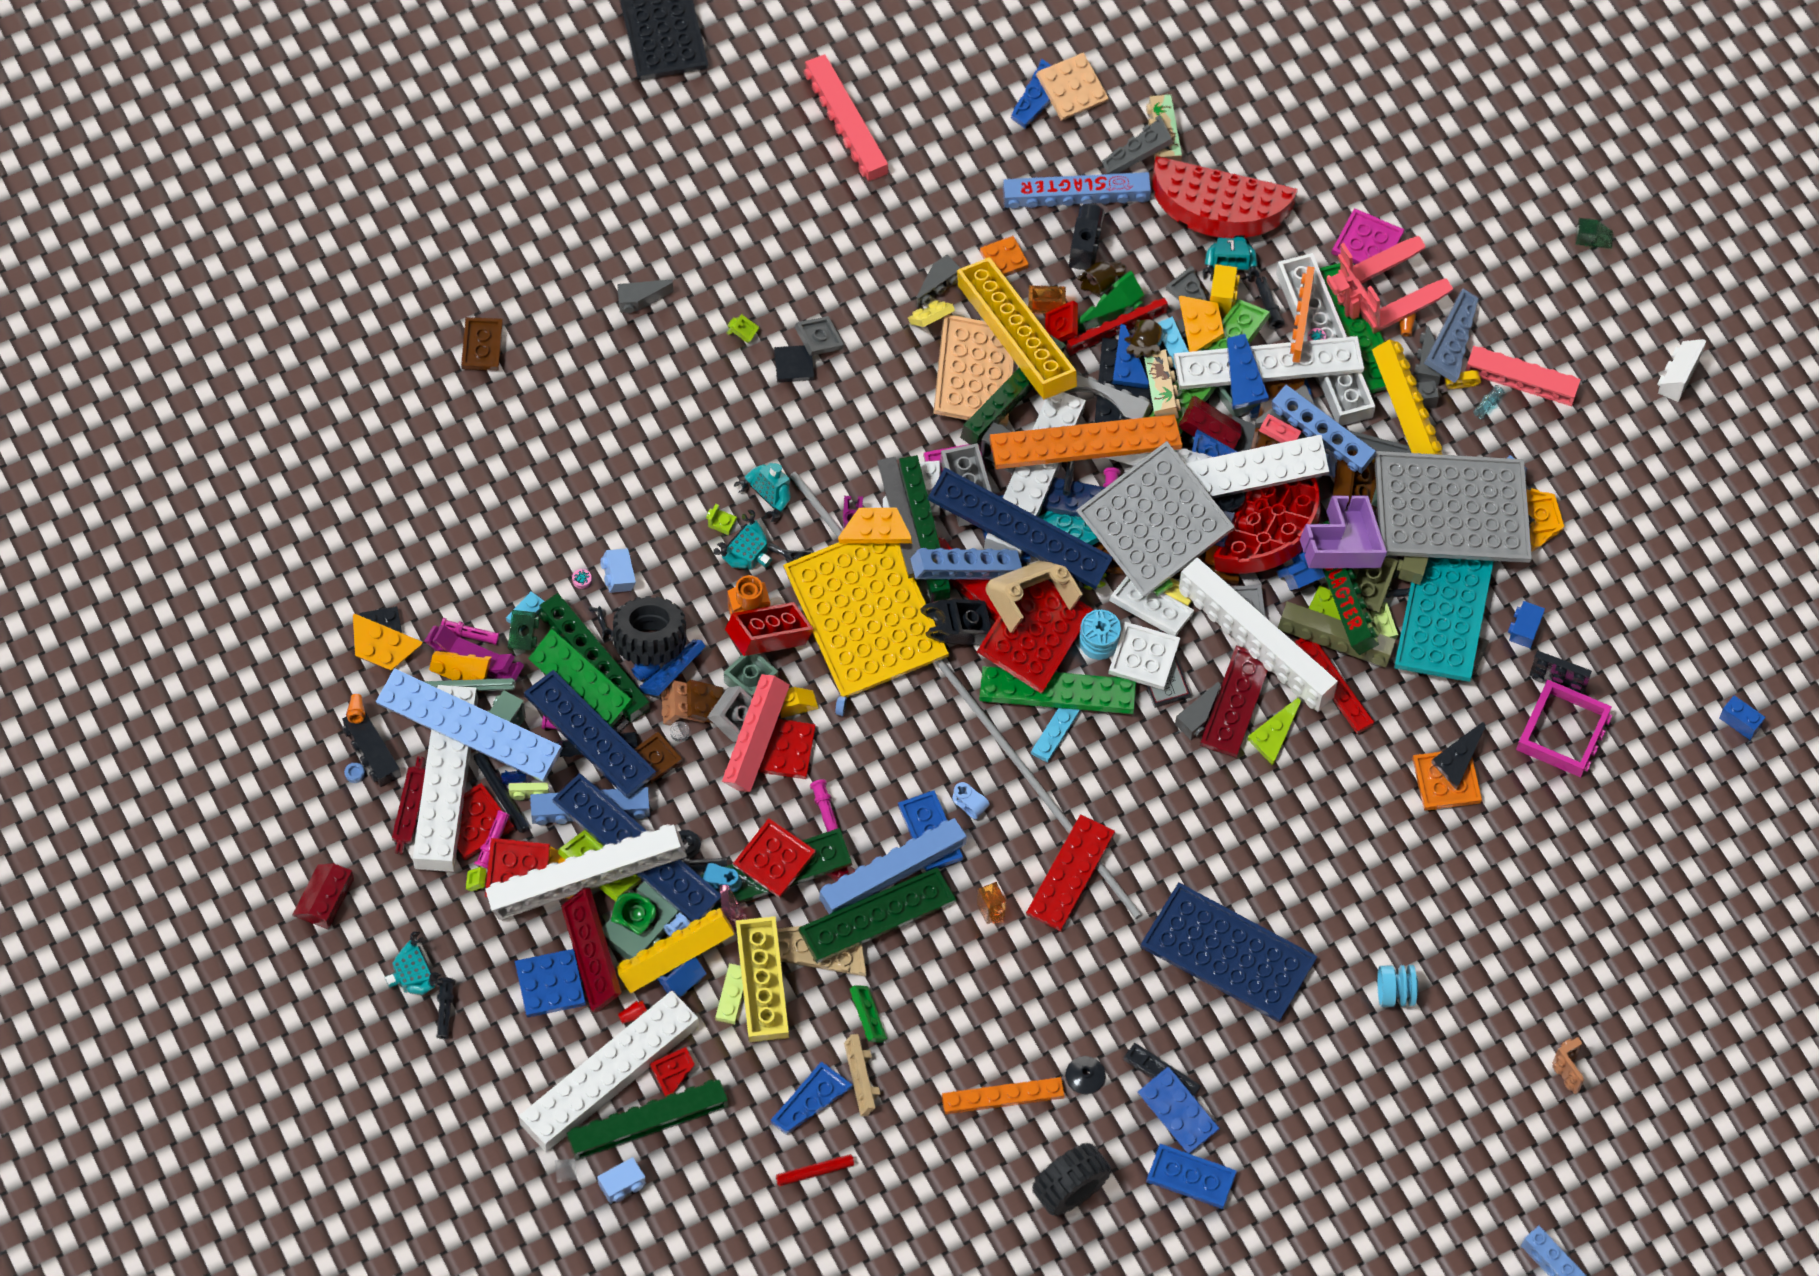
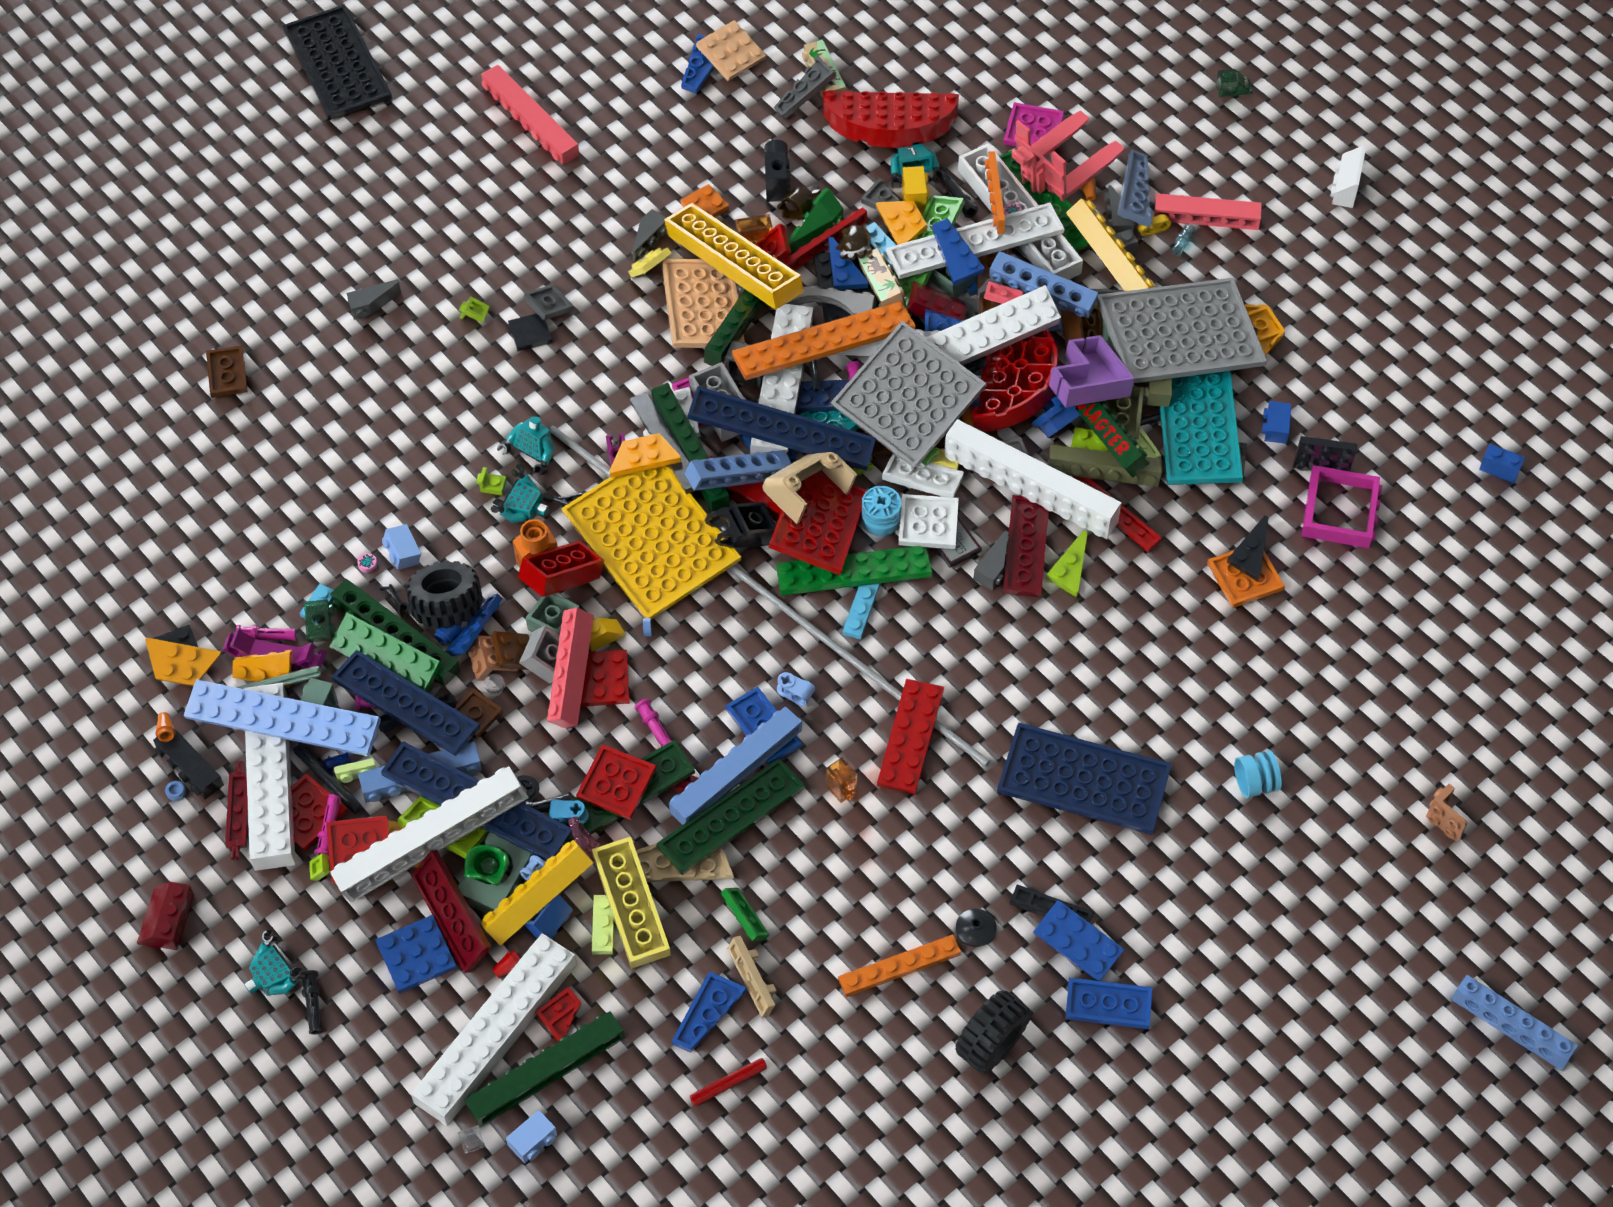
camera: 10 degrees left, 5 degrees down
medium blue brick [1003,172,1151,208] -> none

